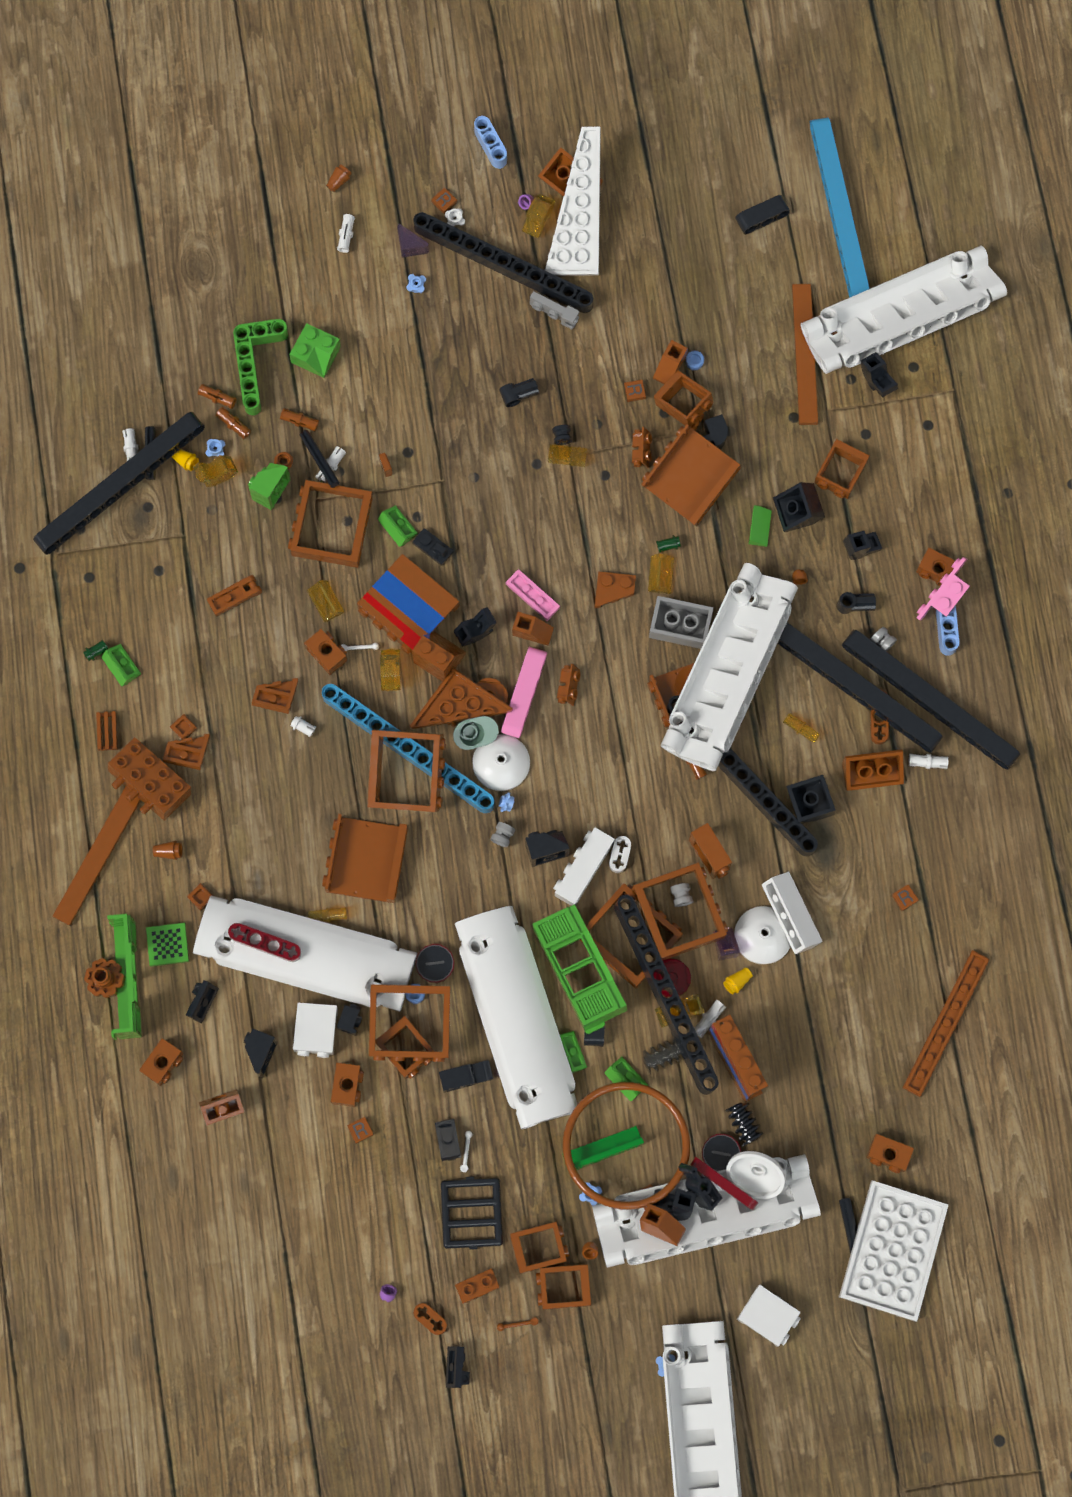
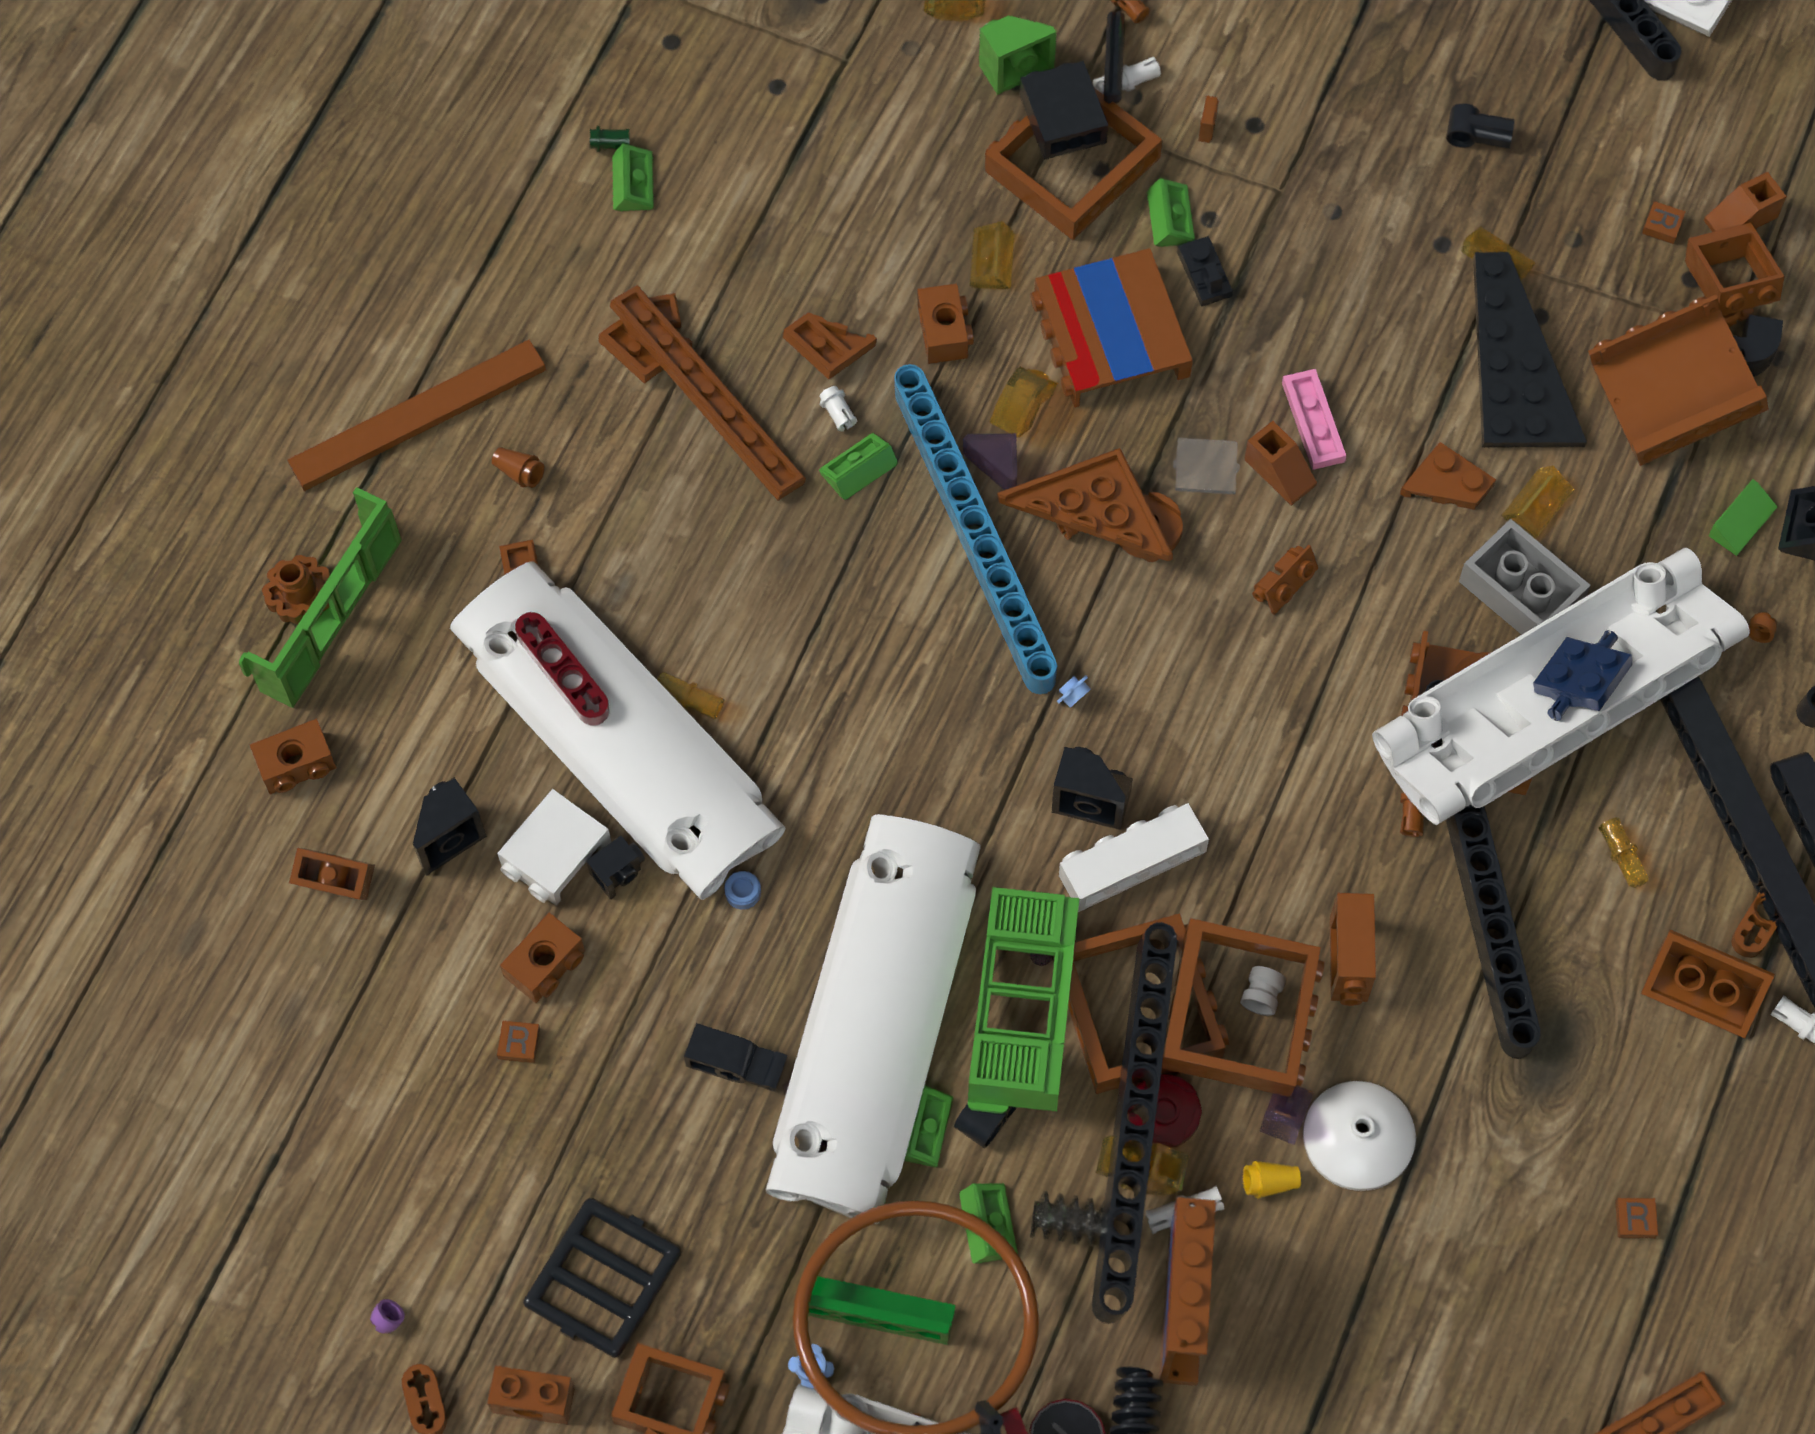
camera: 35 degrees right, 10 degrees down
dark orange tile [96,711,118,751] -> none
dark orange piece [108,737,191,821] -> none
bright green tile [146,923,189,967] -> none
black hinge [186,980,219,1024] -> none
dark orange plate [207,575,262,617] -> none
dark orange plate [274,452,293,469] -> none
dark orange panel [322,814,408,903] -> none
white hinge [341,643,380,651] -> none
dark orange window [367,730,446,812] -> none
dark orange window [369,985,451,1062] -> none
dark orange window [376,1016,435,1079] -> none
dark orange slope [412,632,467,682] -> none
black tile [416,944,454,983] -> none
black hinge [435,1119,461,1161] -> none
black brick [453,607,497,647] -> none
sand green piece [453,716,499,750] -> none
white hinge [460,1131,473,1172] -> none
white dish [473,734,530,791] -> none
light grey wheel [490,822,516,848] -> none
bright pink beam [501,646,547,739] -> none
light grey plate [530,291,579,329] -> none
black wheel [552,425,572,445] -> none
white beam [609,836,631,873] -> none
dark orange hinge [632,427,652,468] -> none
dark green pin [656,535,681,553] -> none
medium blue tile [685,351,704,370] -> none
white brick [762,872,823,954] -> none
black slope [786,775,836,823] -> none
none -> dark orange tile [610,285,806,501]
none -> bright green slope [819,433,897,500]
none -> clear purple slope [963,433,1017,490]
none -> black brick [1020,61,1108,160]
none -> clear piece [1173,438,1240,494]
none -> black wing [1473,252,1587,447]
none -> dark blue plate [1533,630,1633,721]

